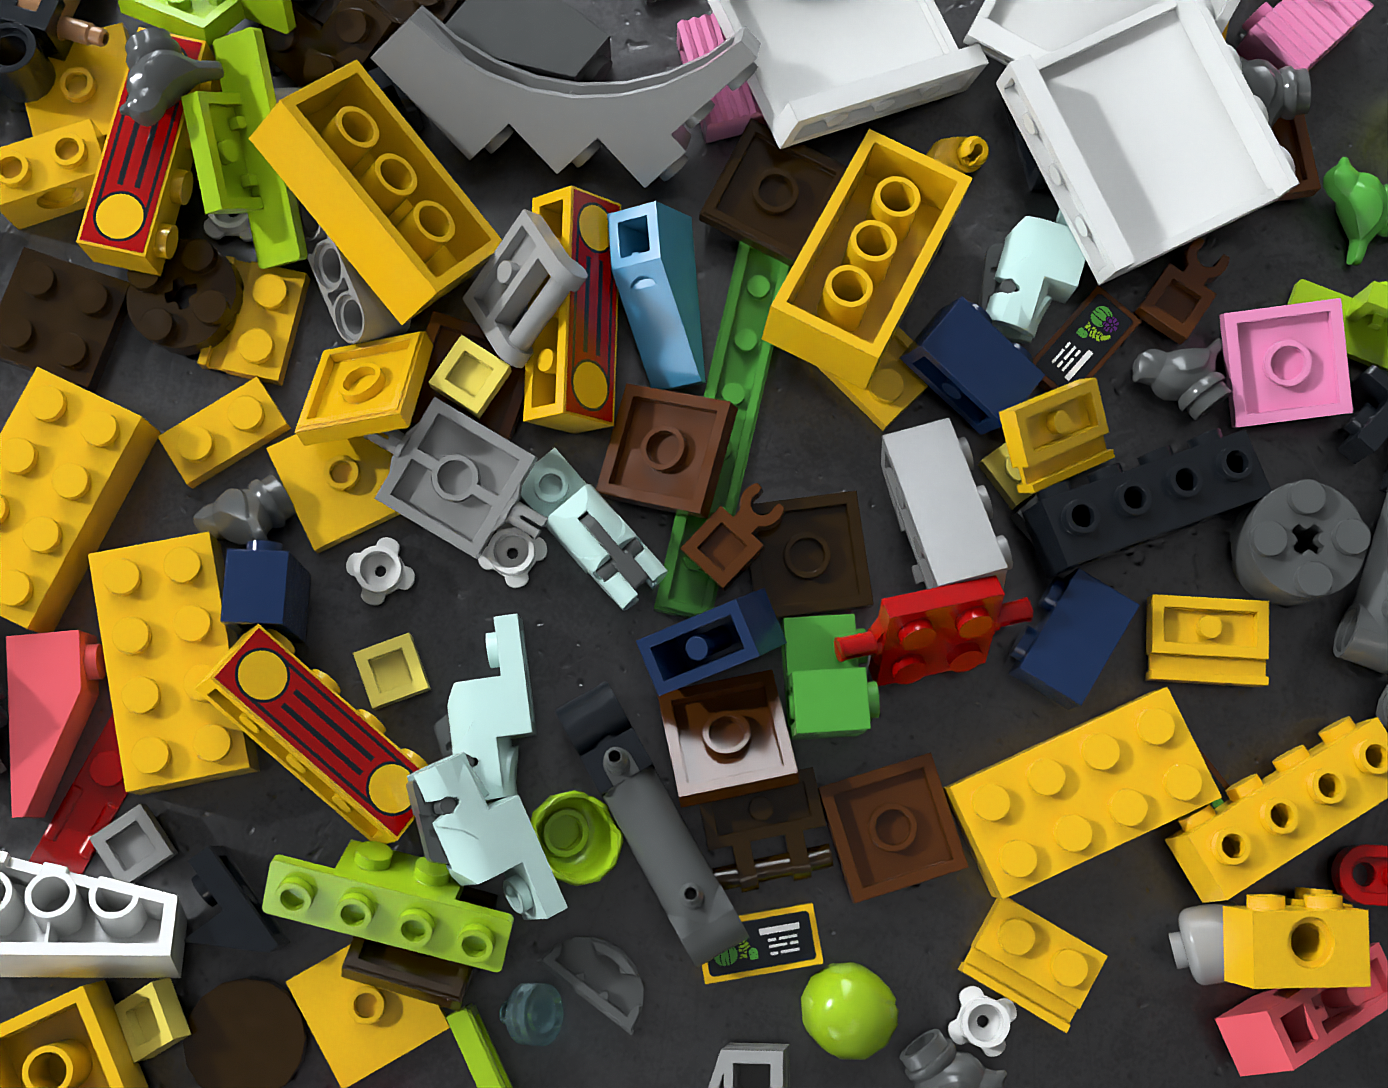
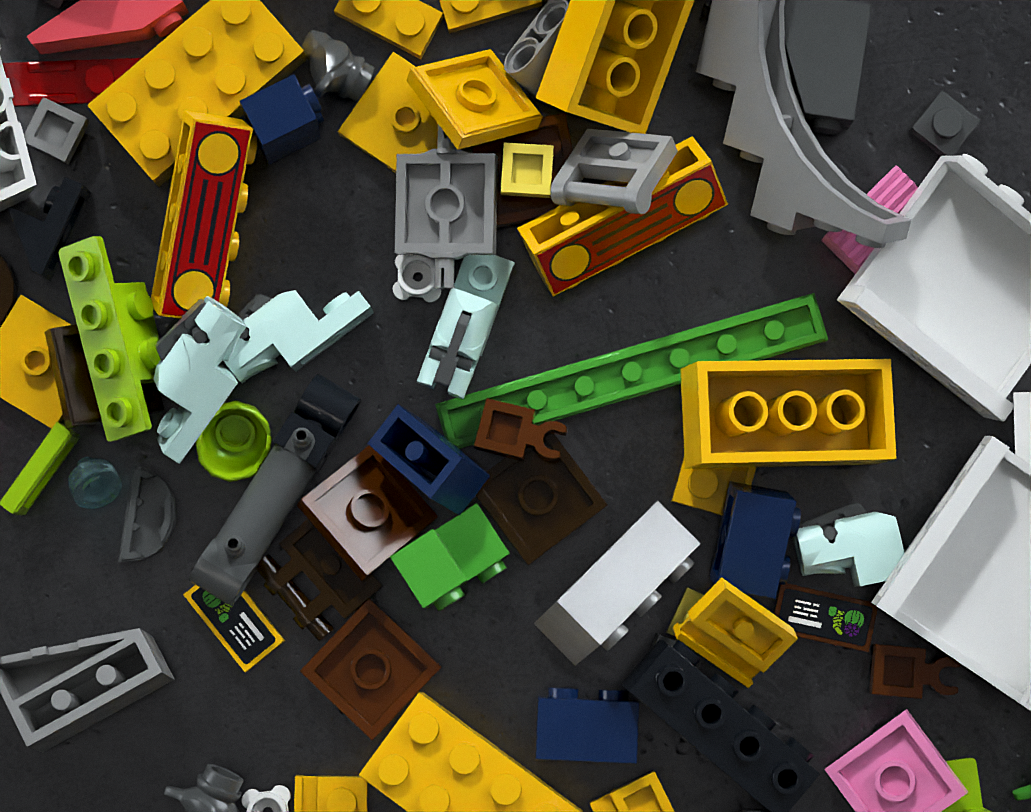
camera: 70 degrees right, 5 degrees up
white plate [346,537,415,606] -> none
light yellow plate [353,632,431,710] -> none
reddish brown plate [596,383,738,519] -> none
dark azure slope [607,201,706,391] -> none
dark brown tile [699,118,848,267] -> none
lime hair [801,962,899,1060] -> none
red plate [834,575,1033,686] -> none
yellow arm [926,136,989,174] -> none
dark grey animal [1132,338,1232,421] -> none

